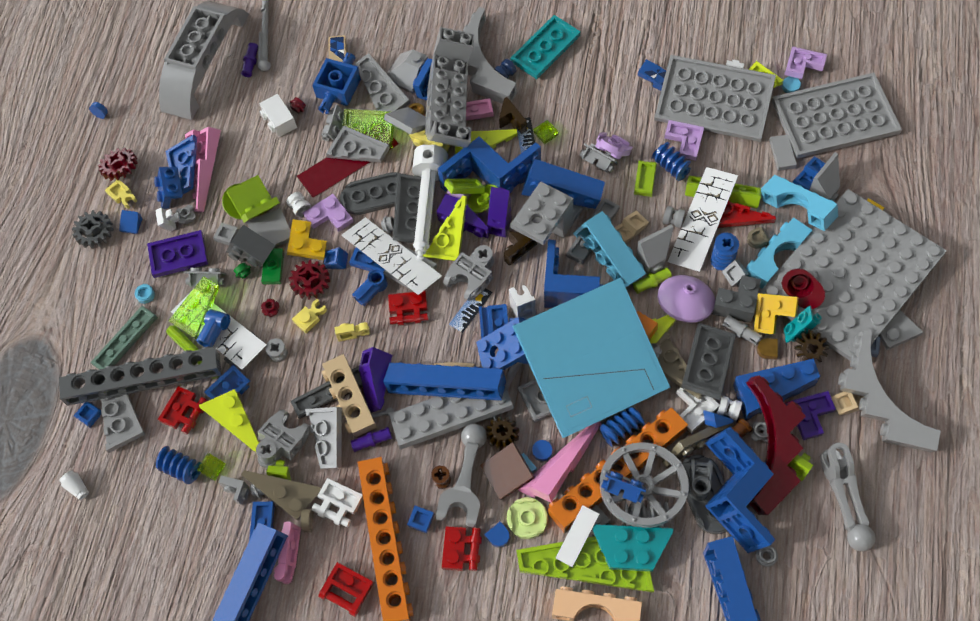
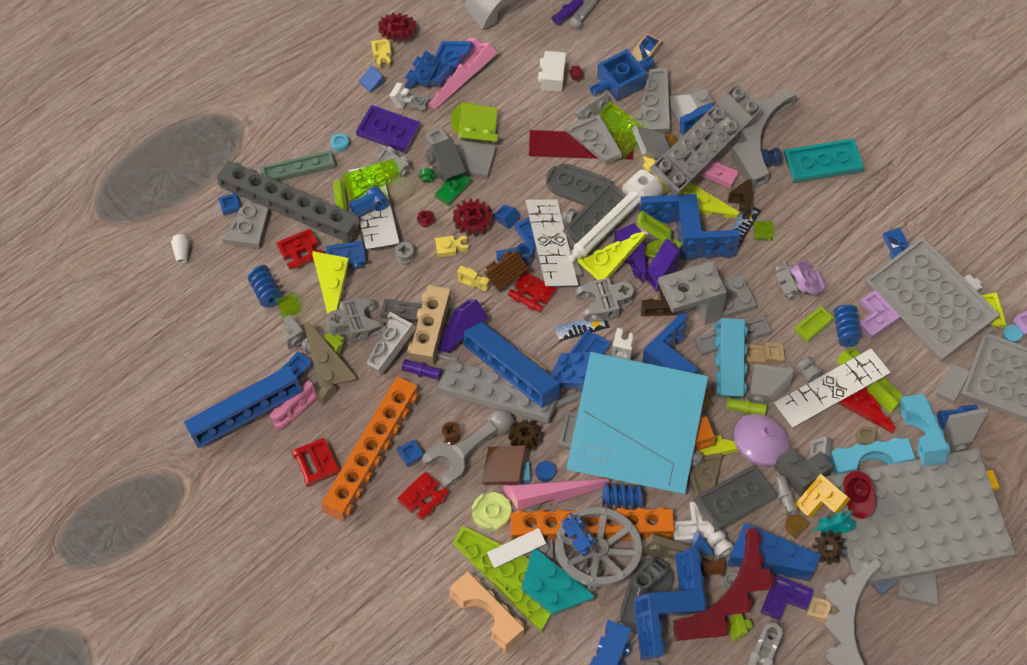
camera: 30 degrees right, 5 degrees down
dark grey gear [72,210,114,249] -> none
white wheel [286,192,311,217] -> none
yellow plate [287,219,327,260] -> none
lavender plate [303,194,354,232] -> none
white plate [312,478,363,528] -> none
blue tile [484,521,510,548] -> none
blue wedge [521,159,605,209] -> none
blue piece [710,233,739,271] -> none
none -> reddish brown brick [483,250,529,291]

